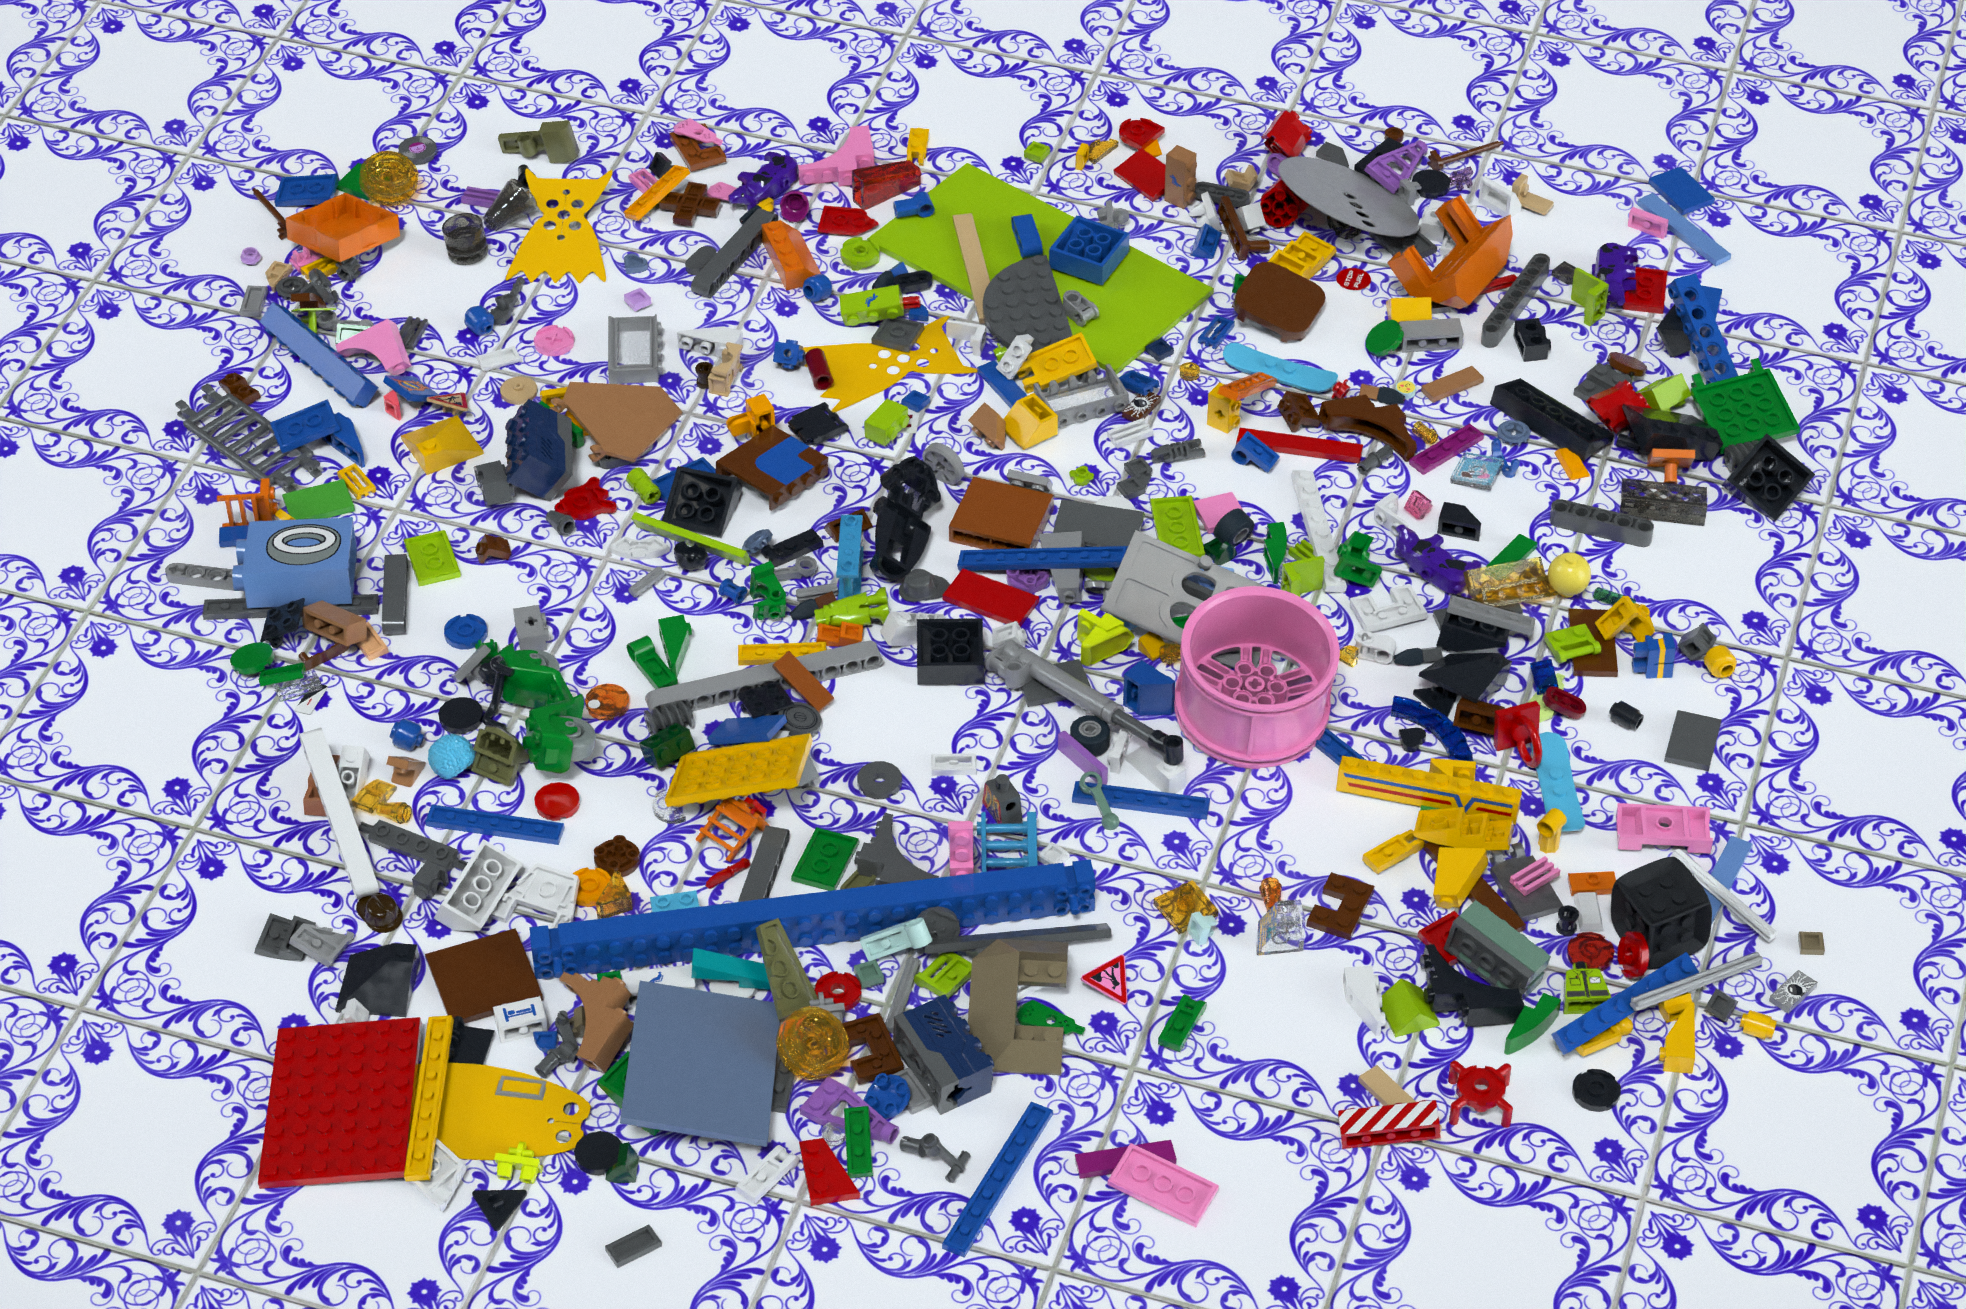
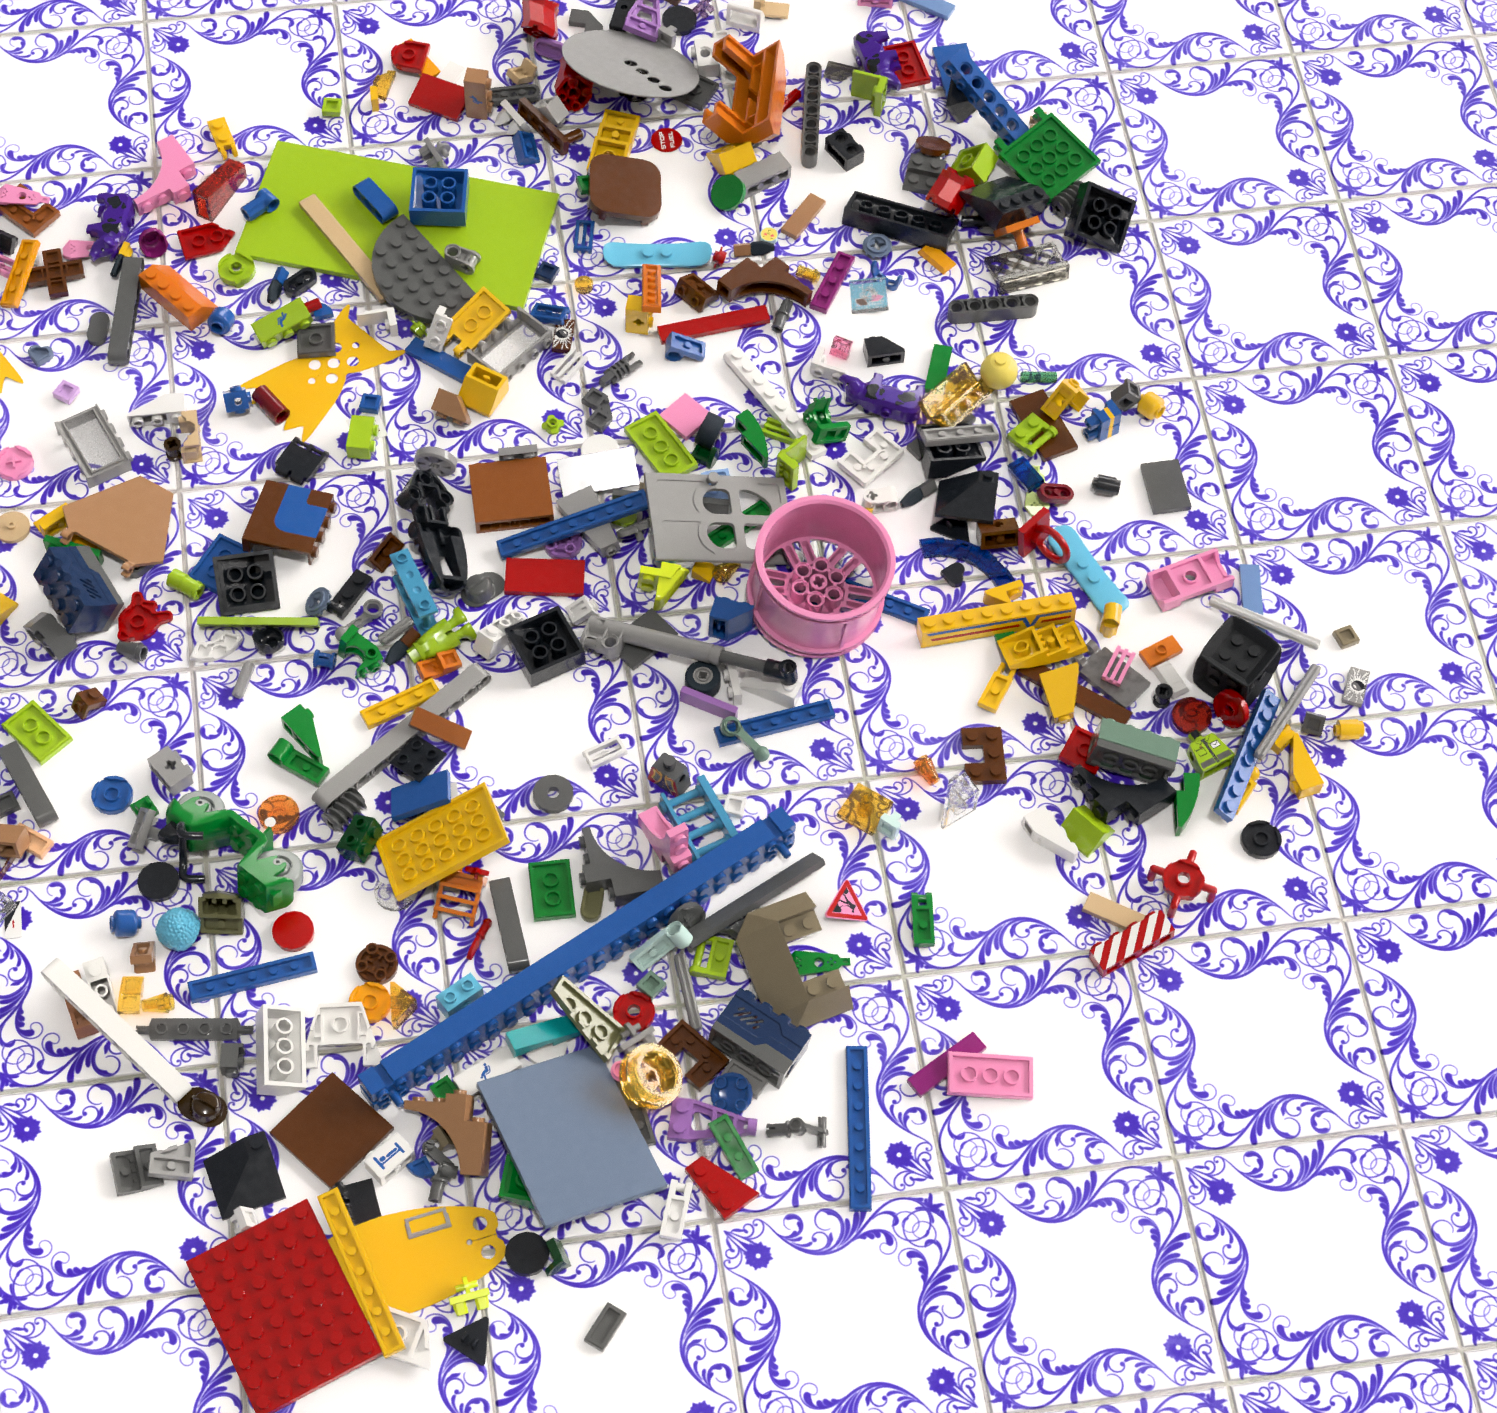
camera: 30 degrees left, 15 degrees up
light orange brick [726,394,775,438] -> none
dark grey tile [778,702,822,736] -> none

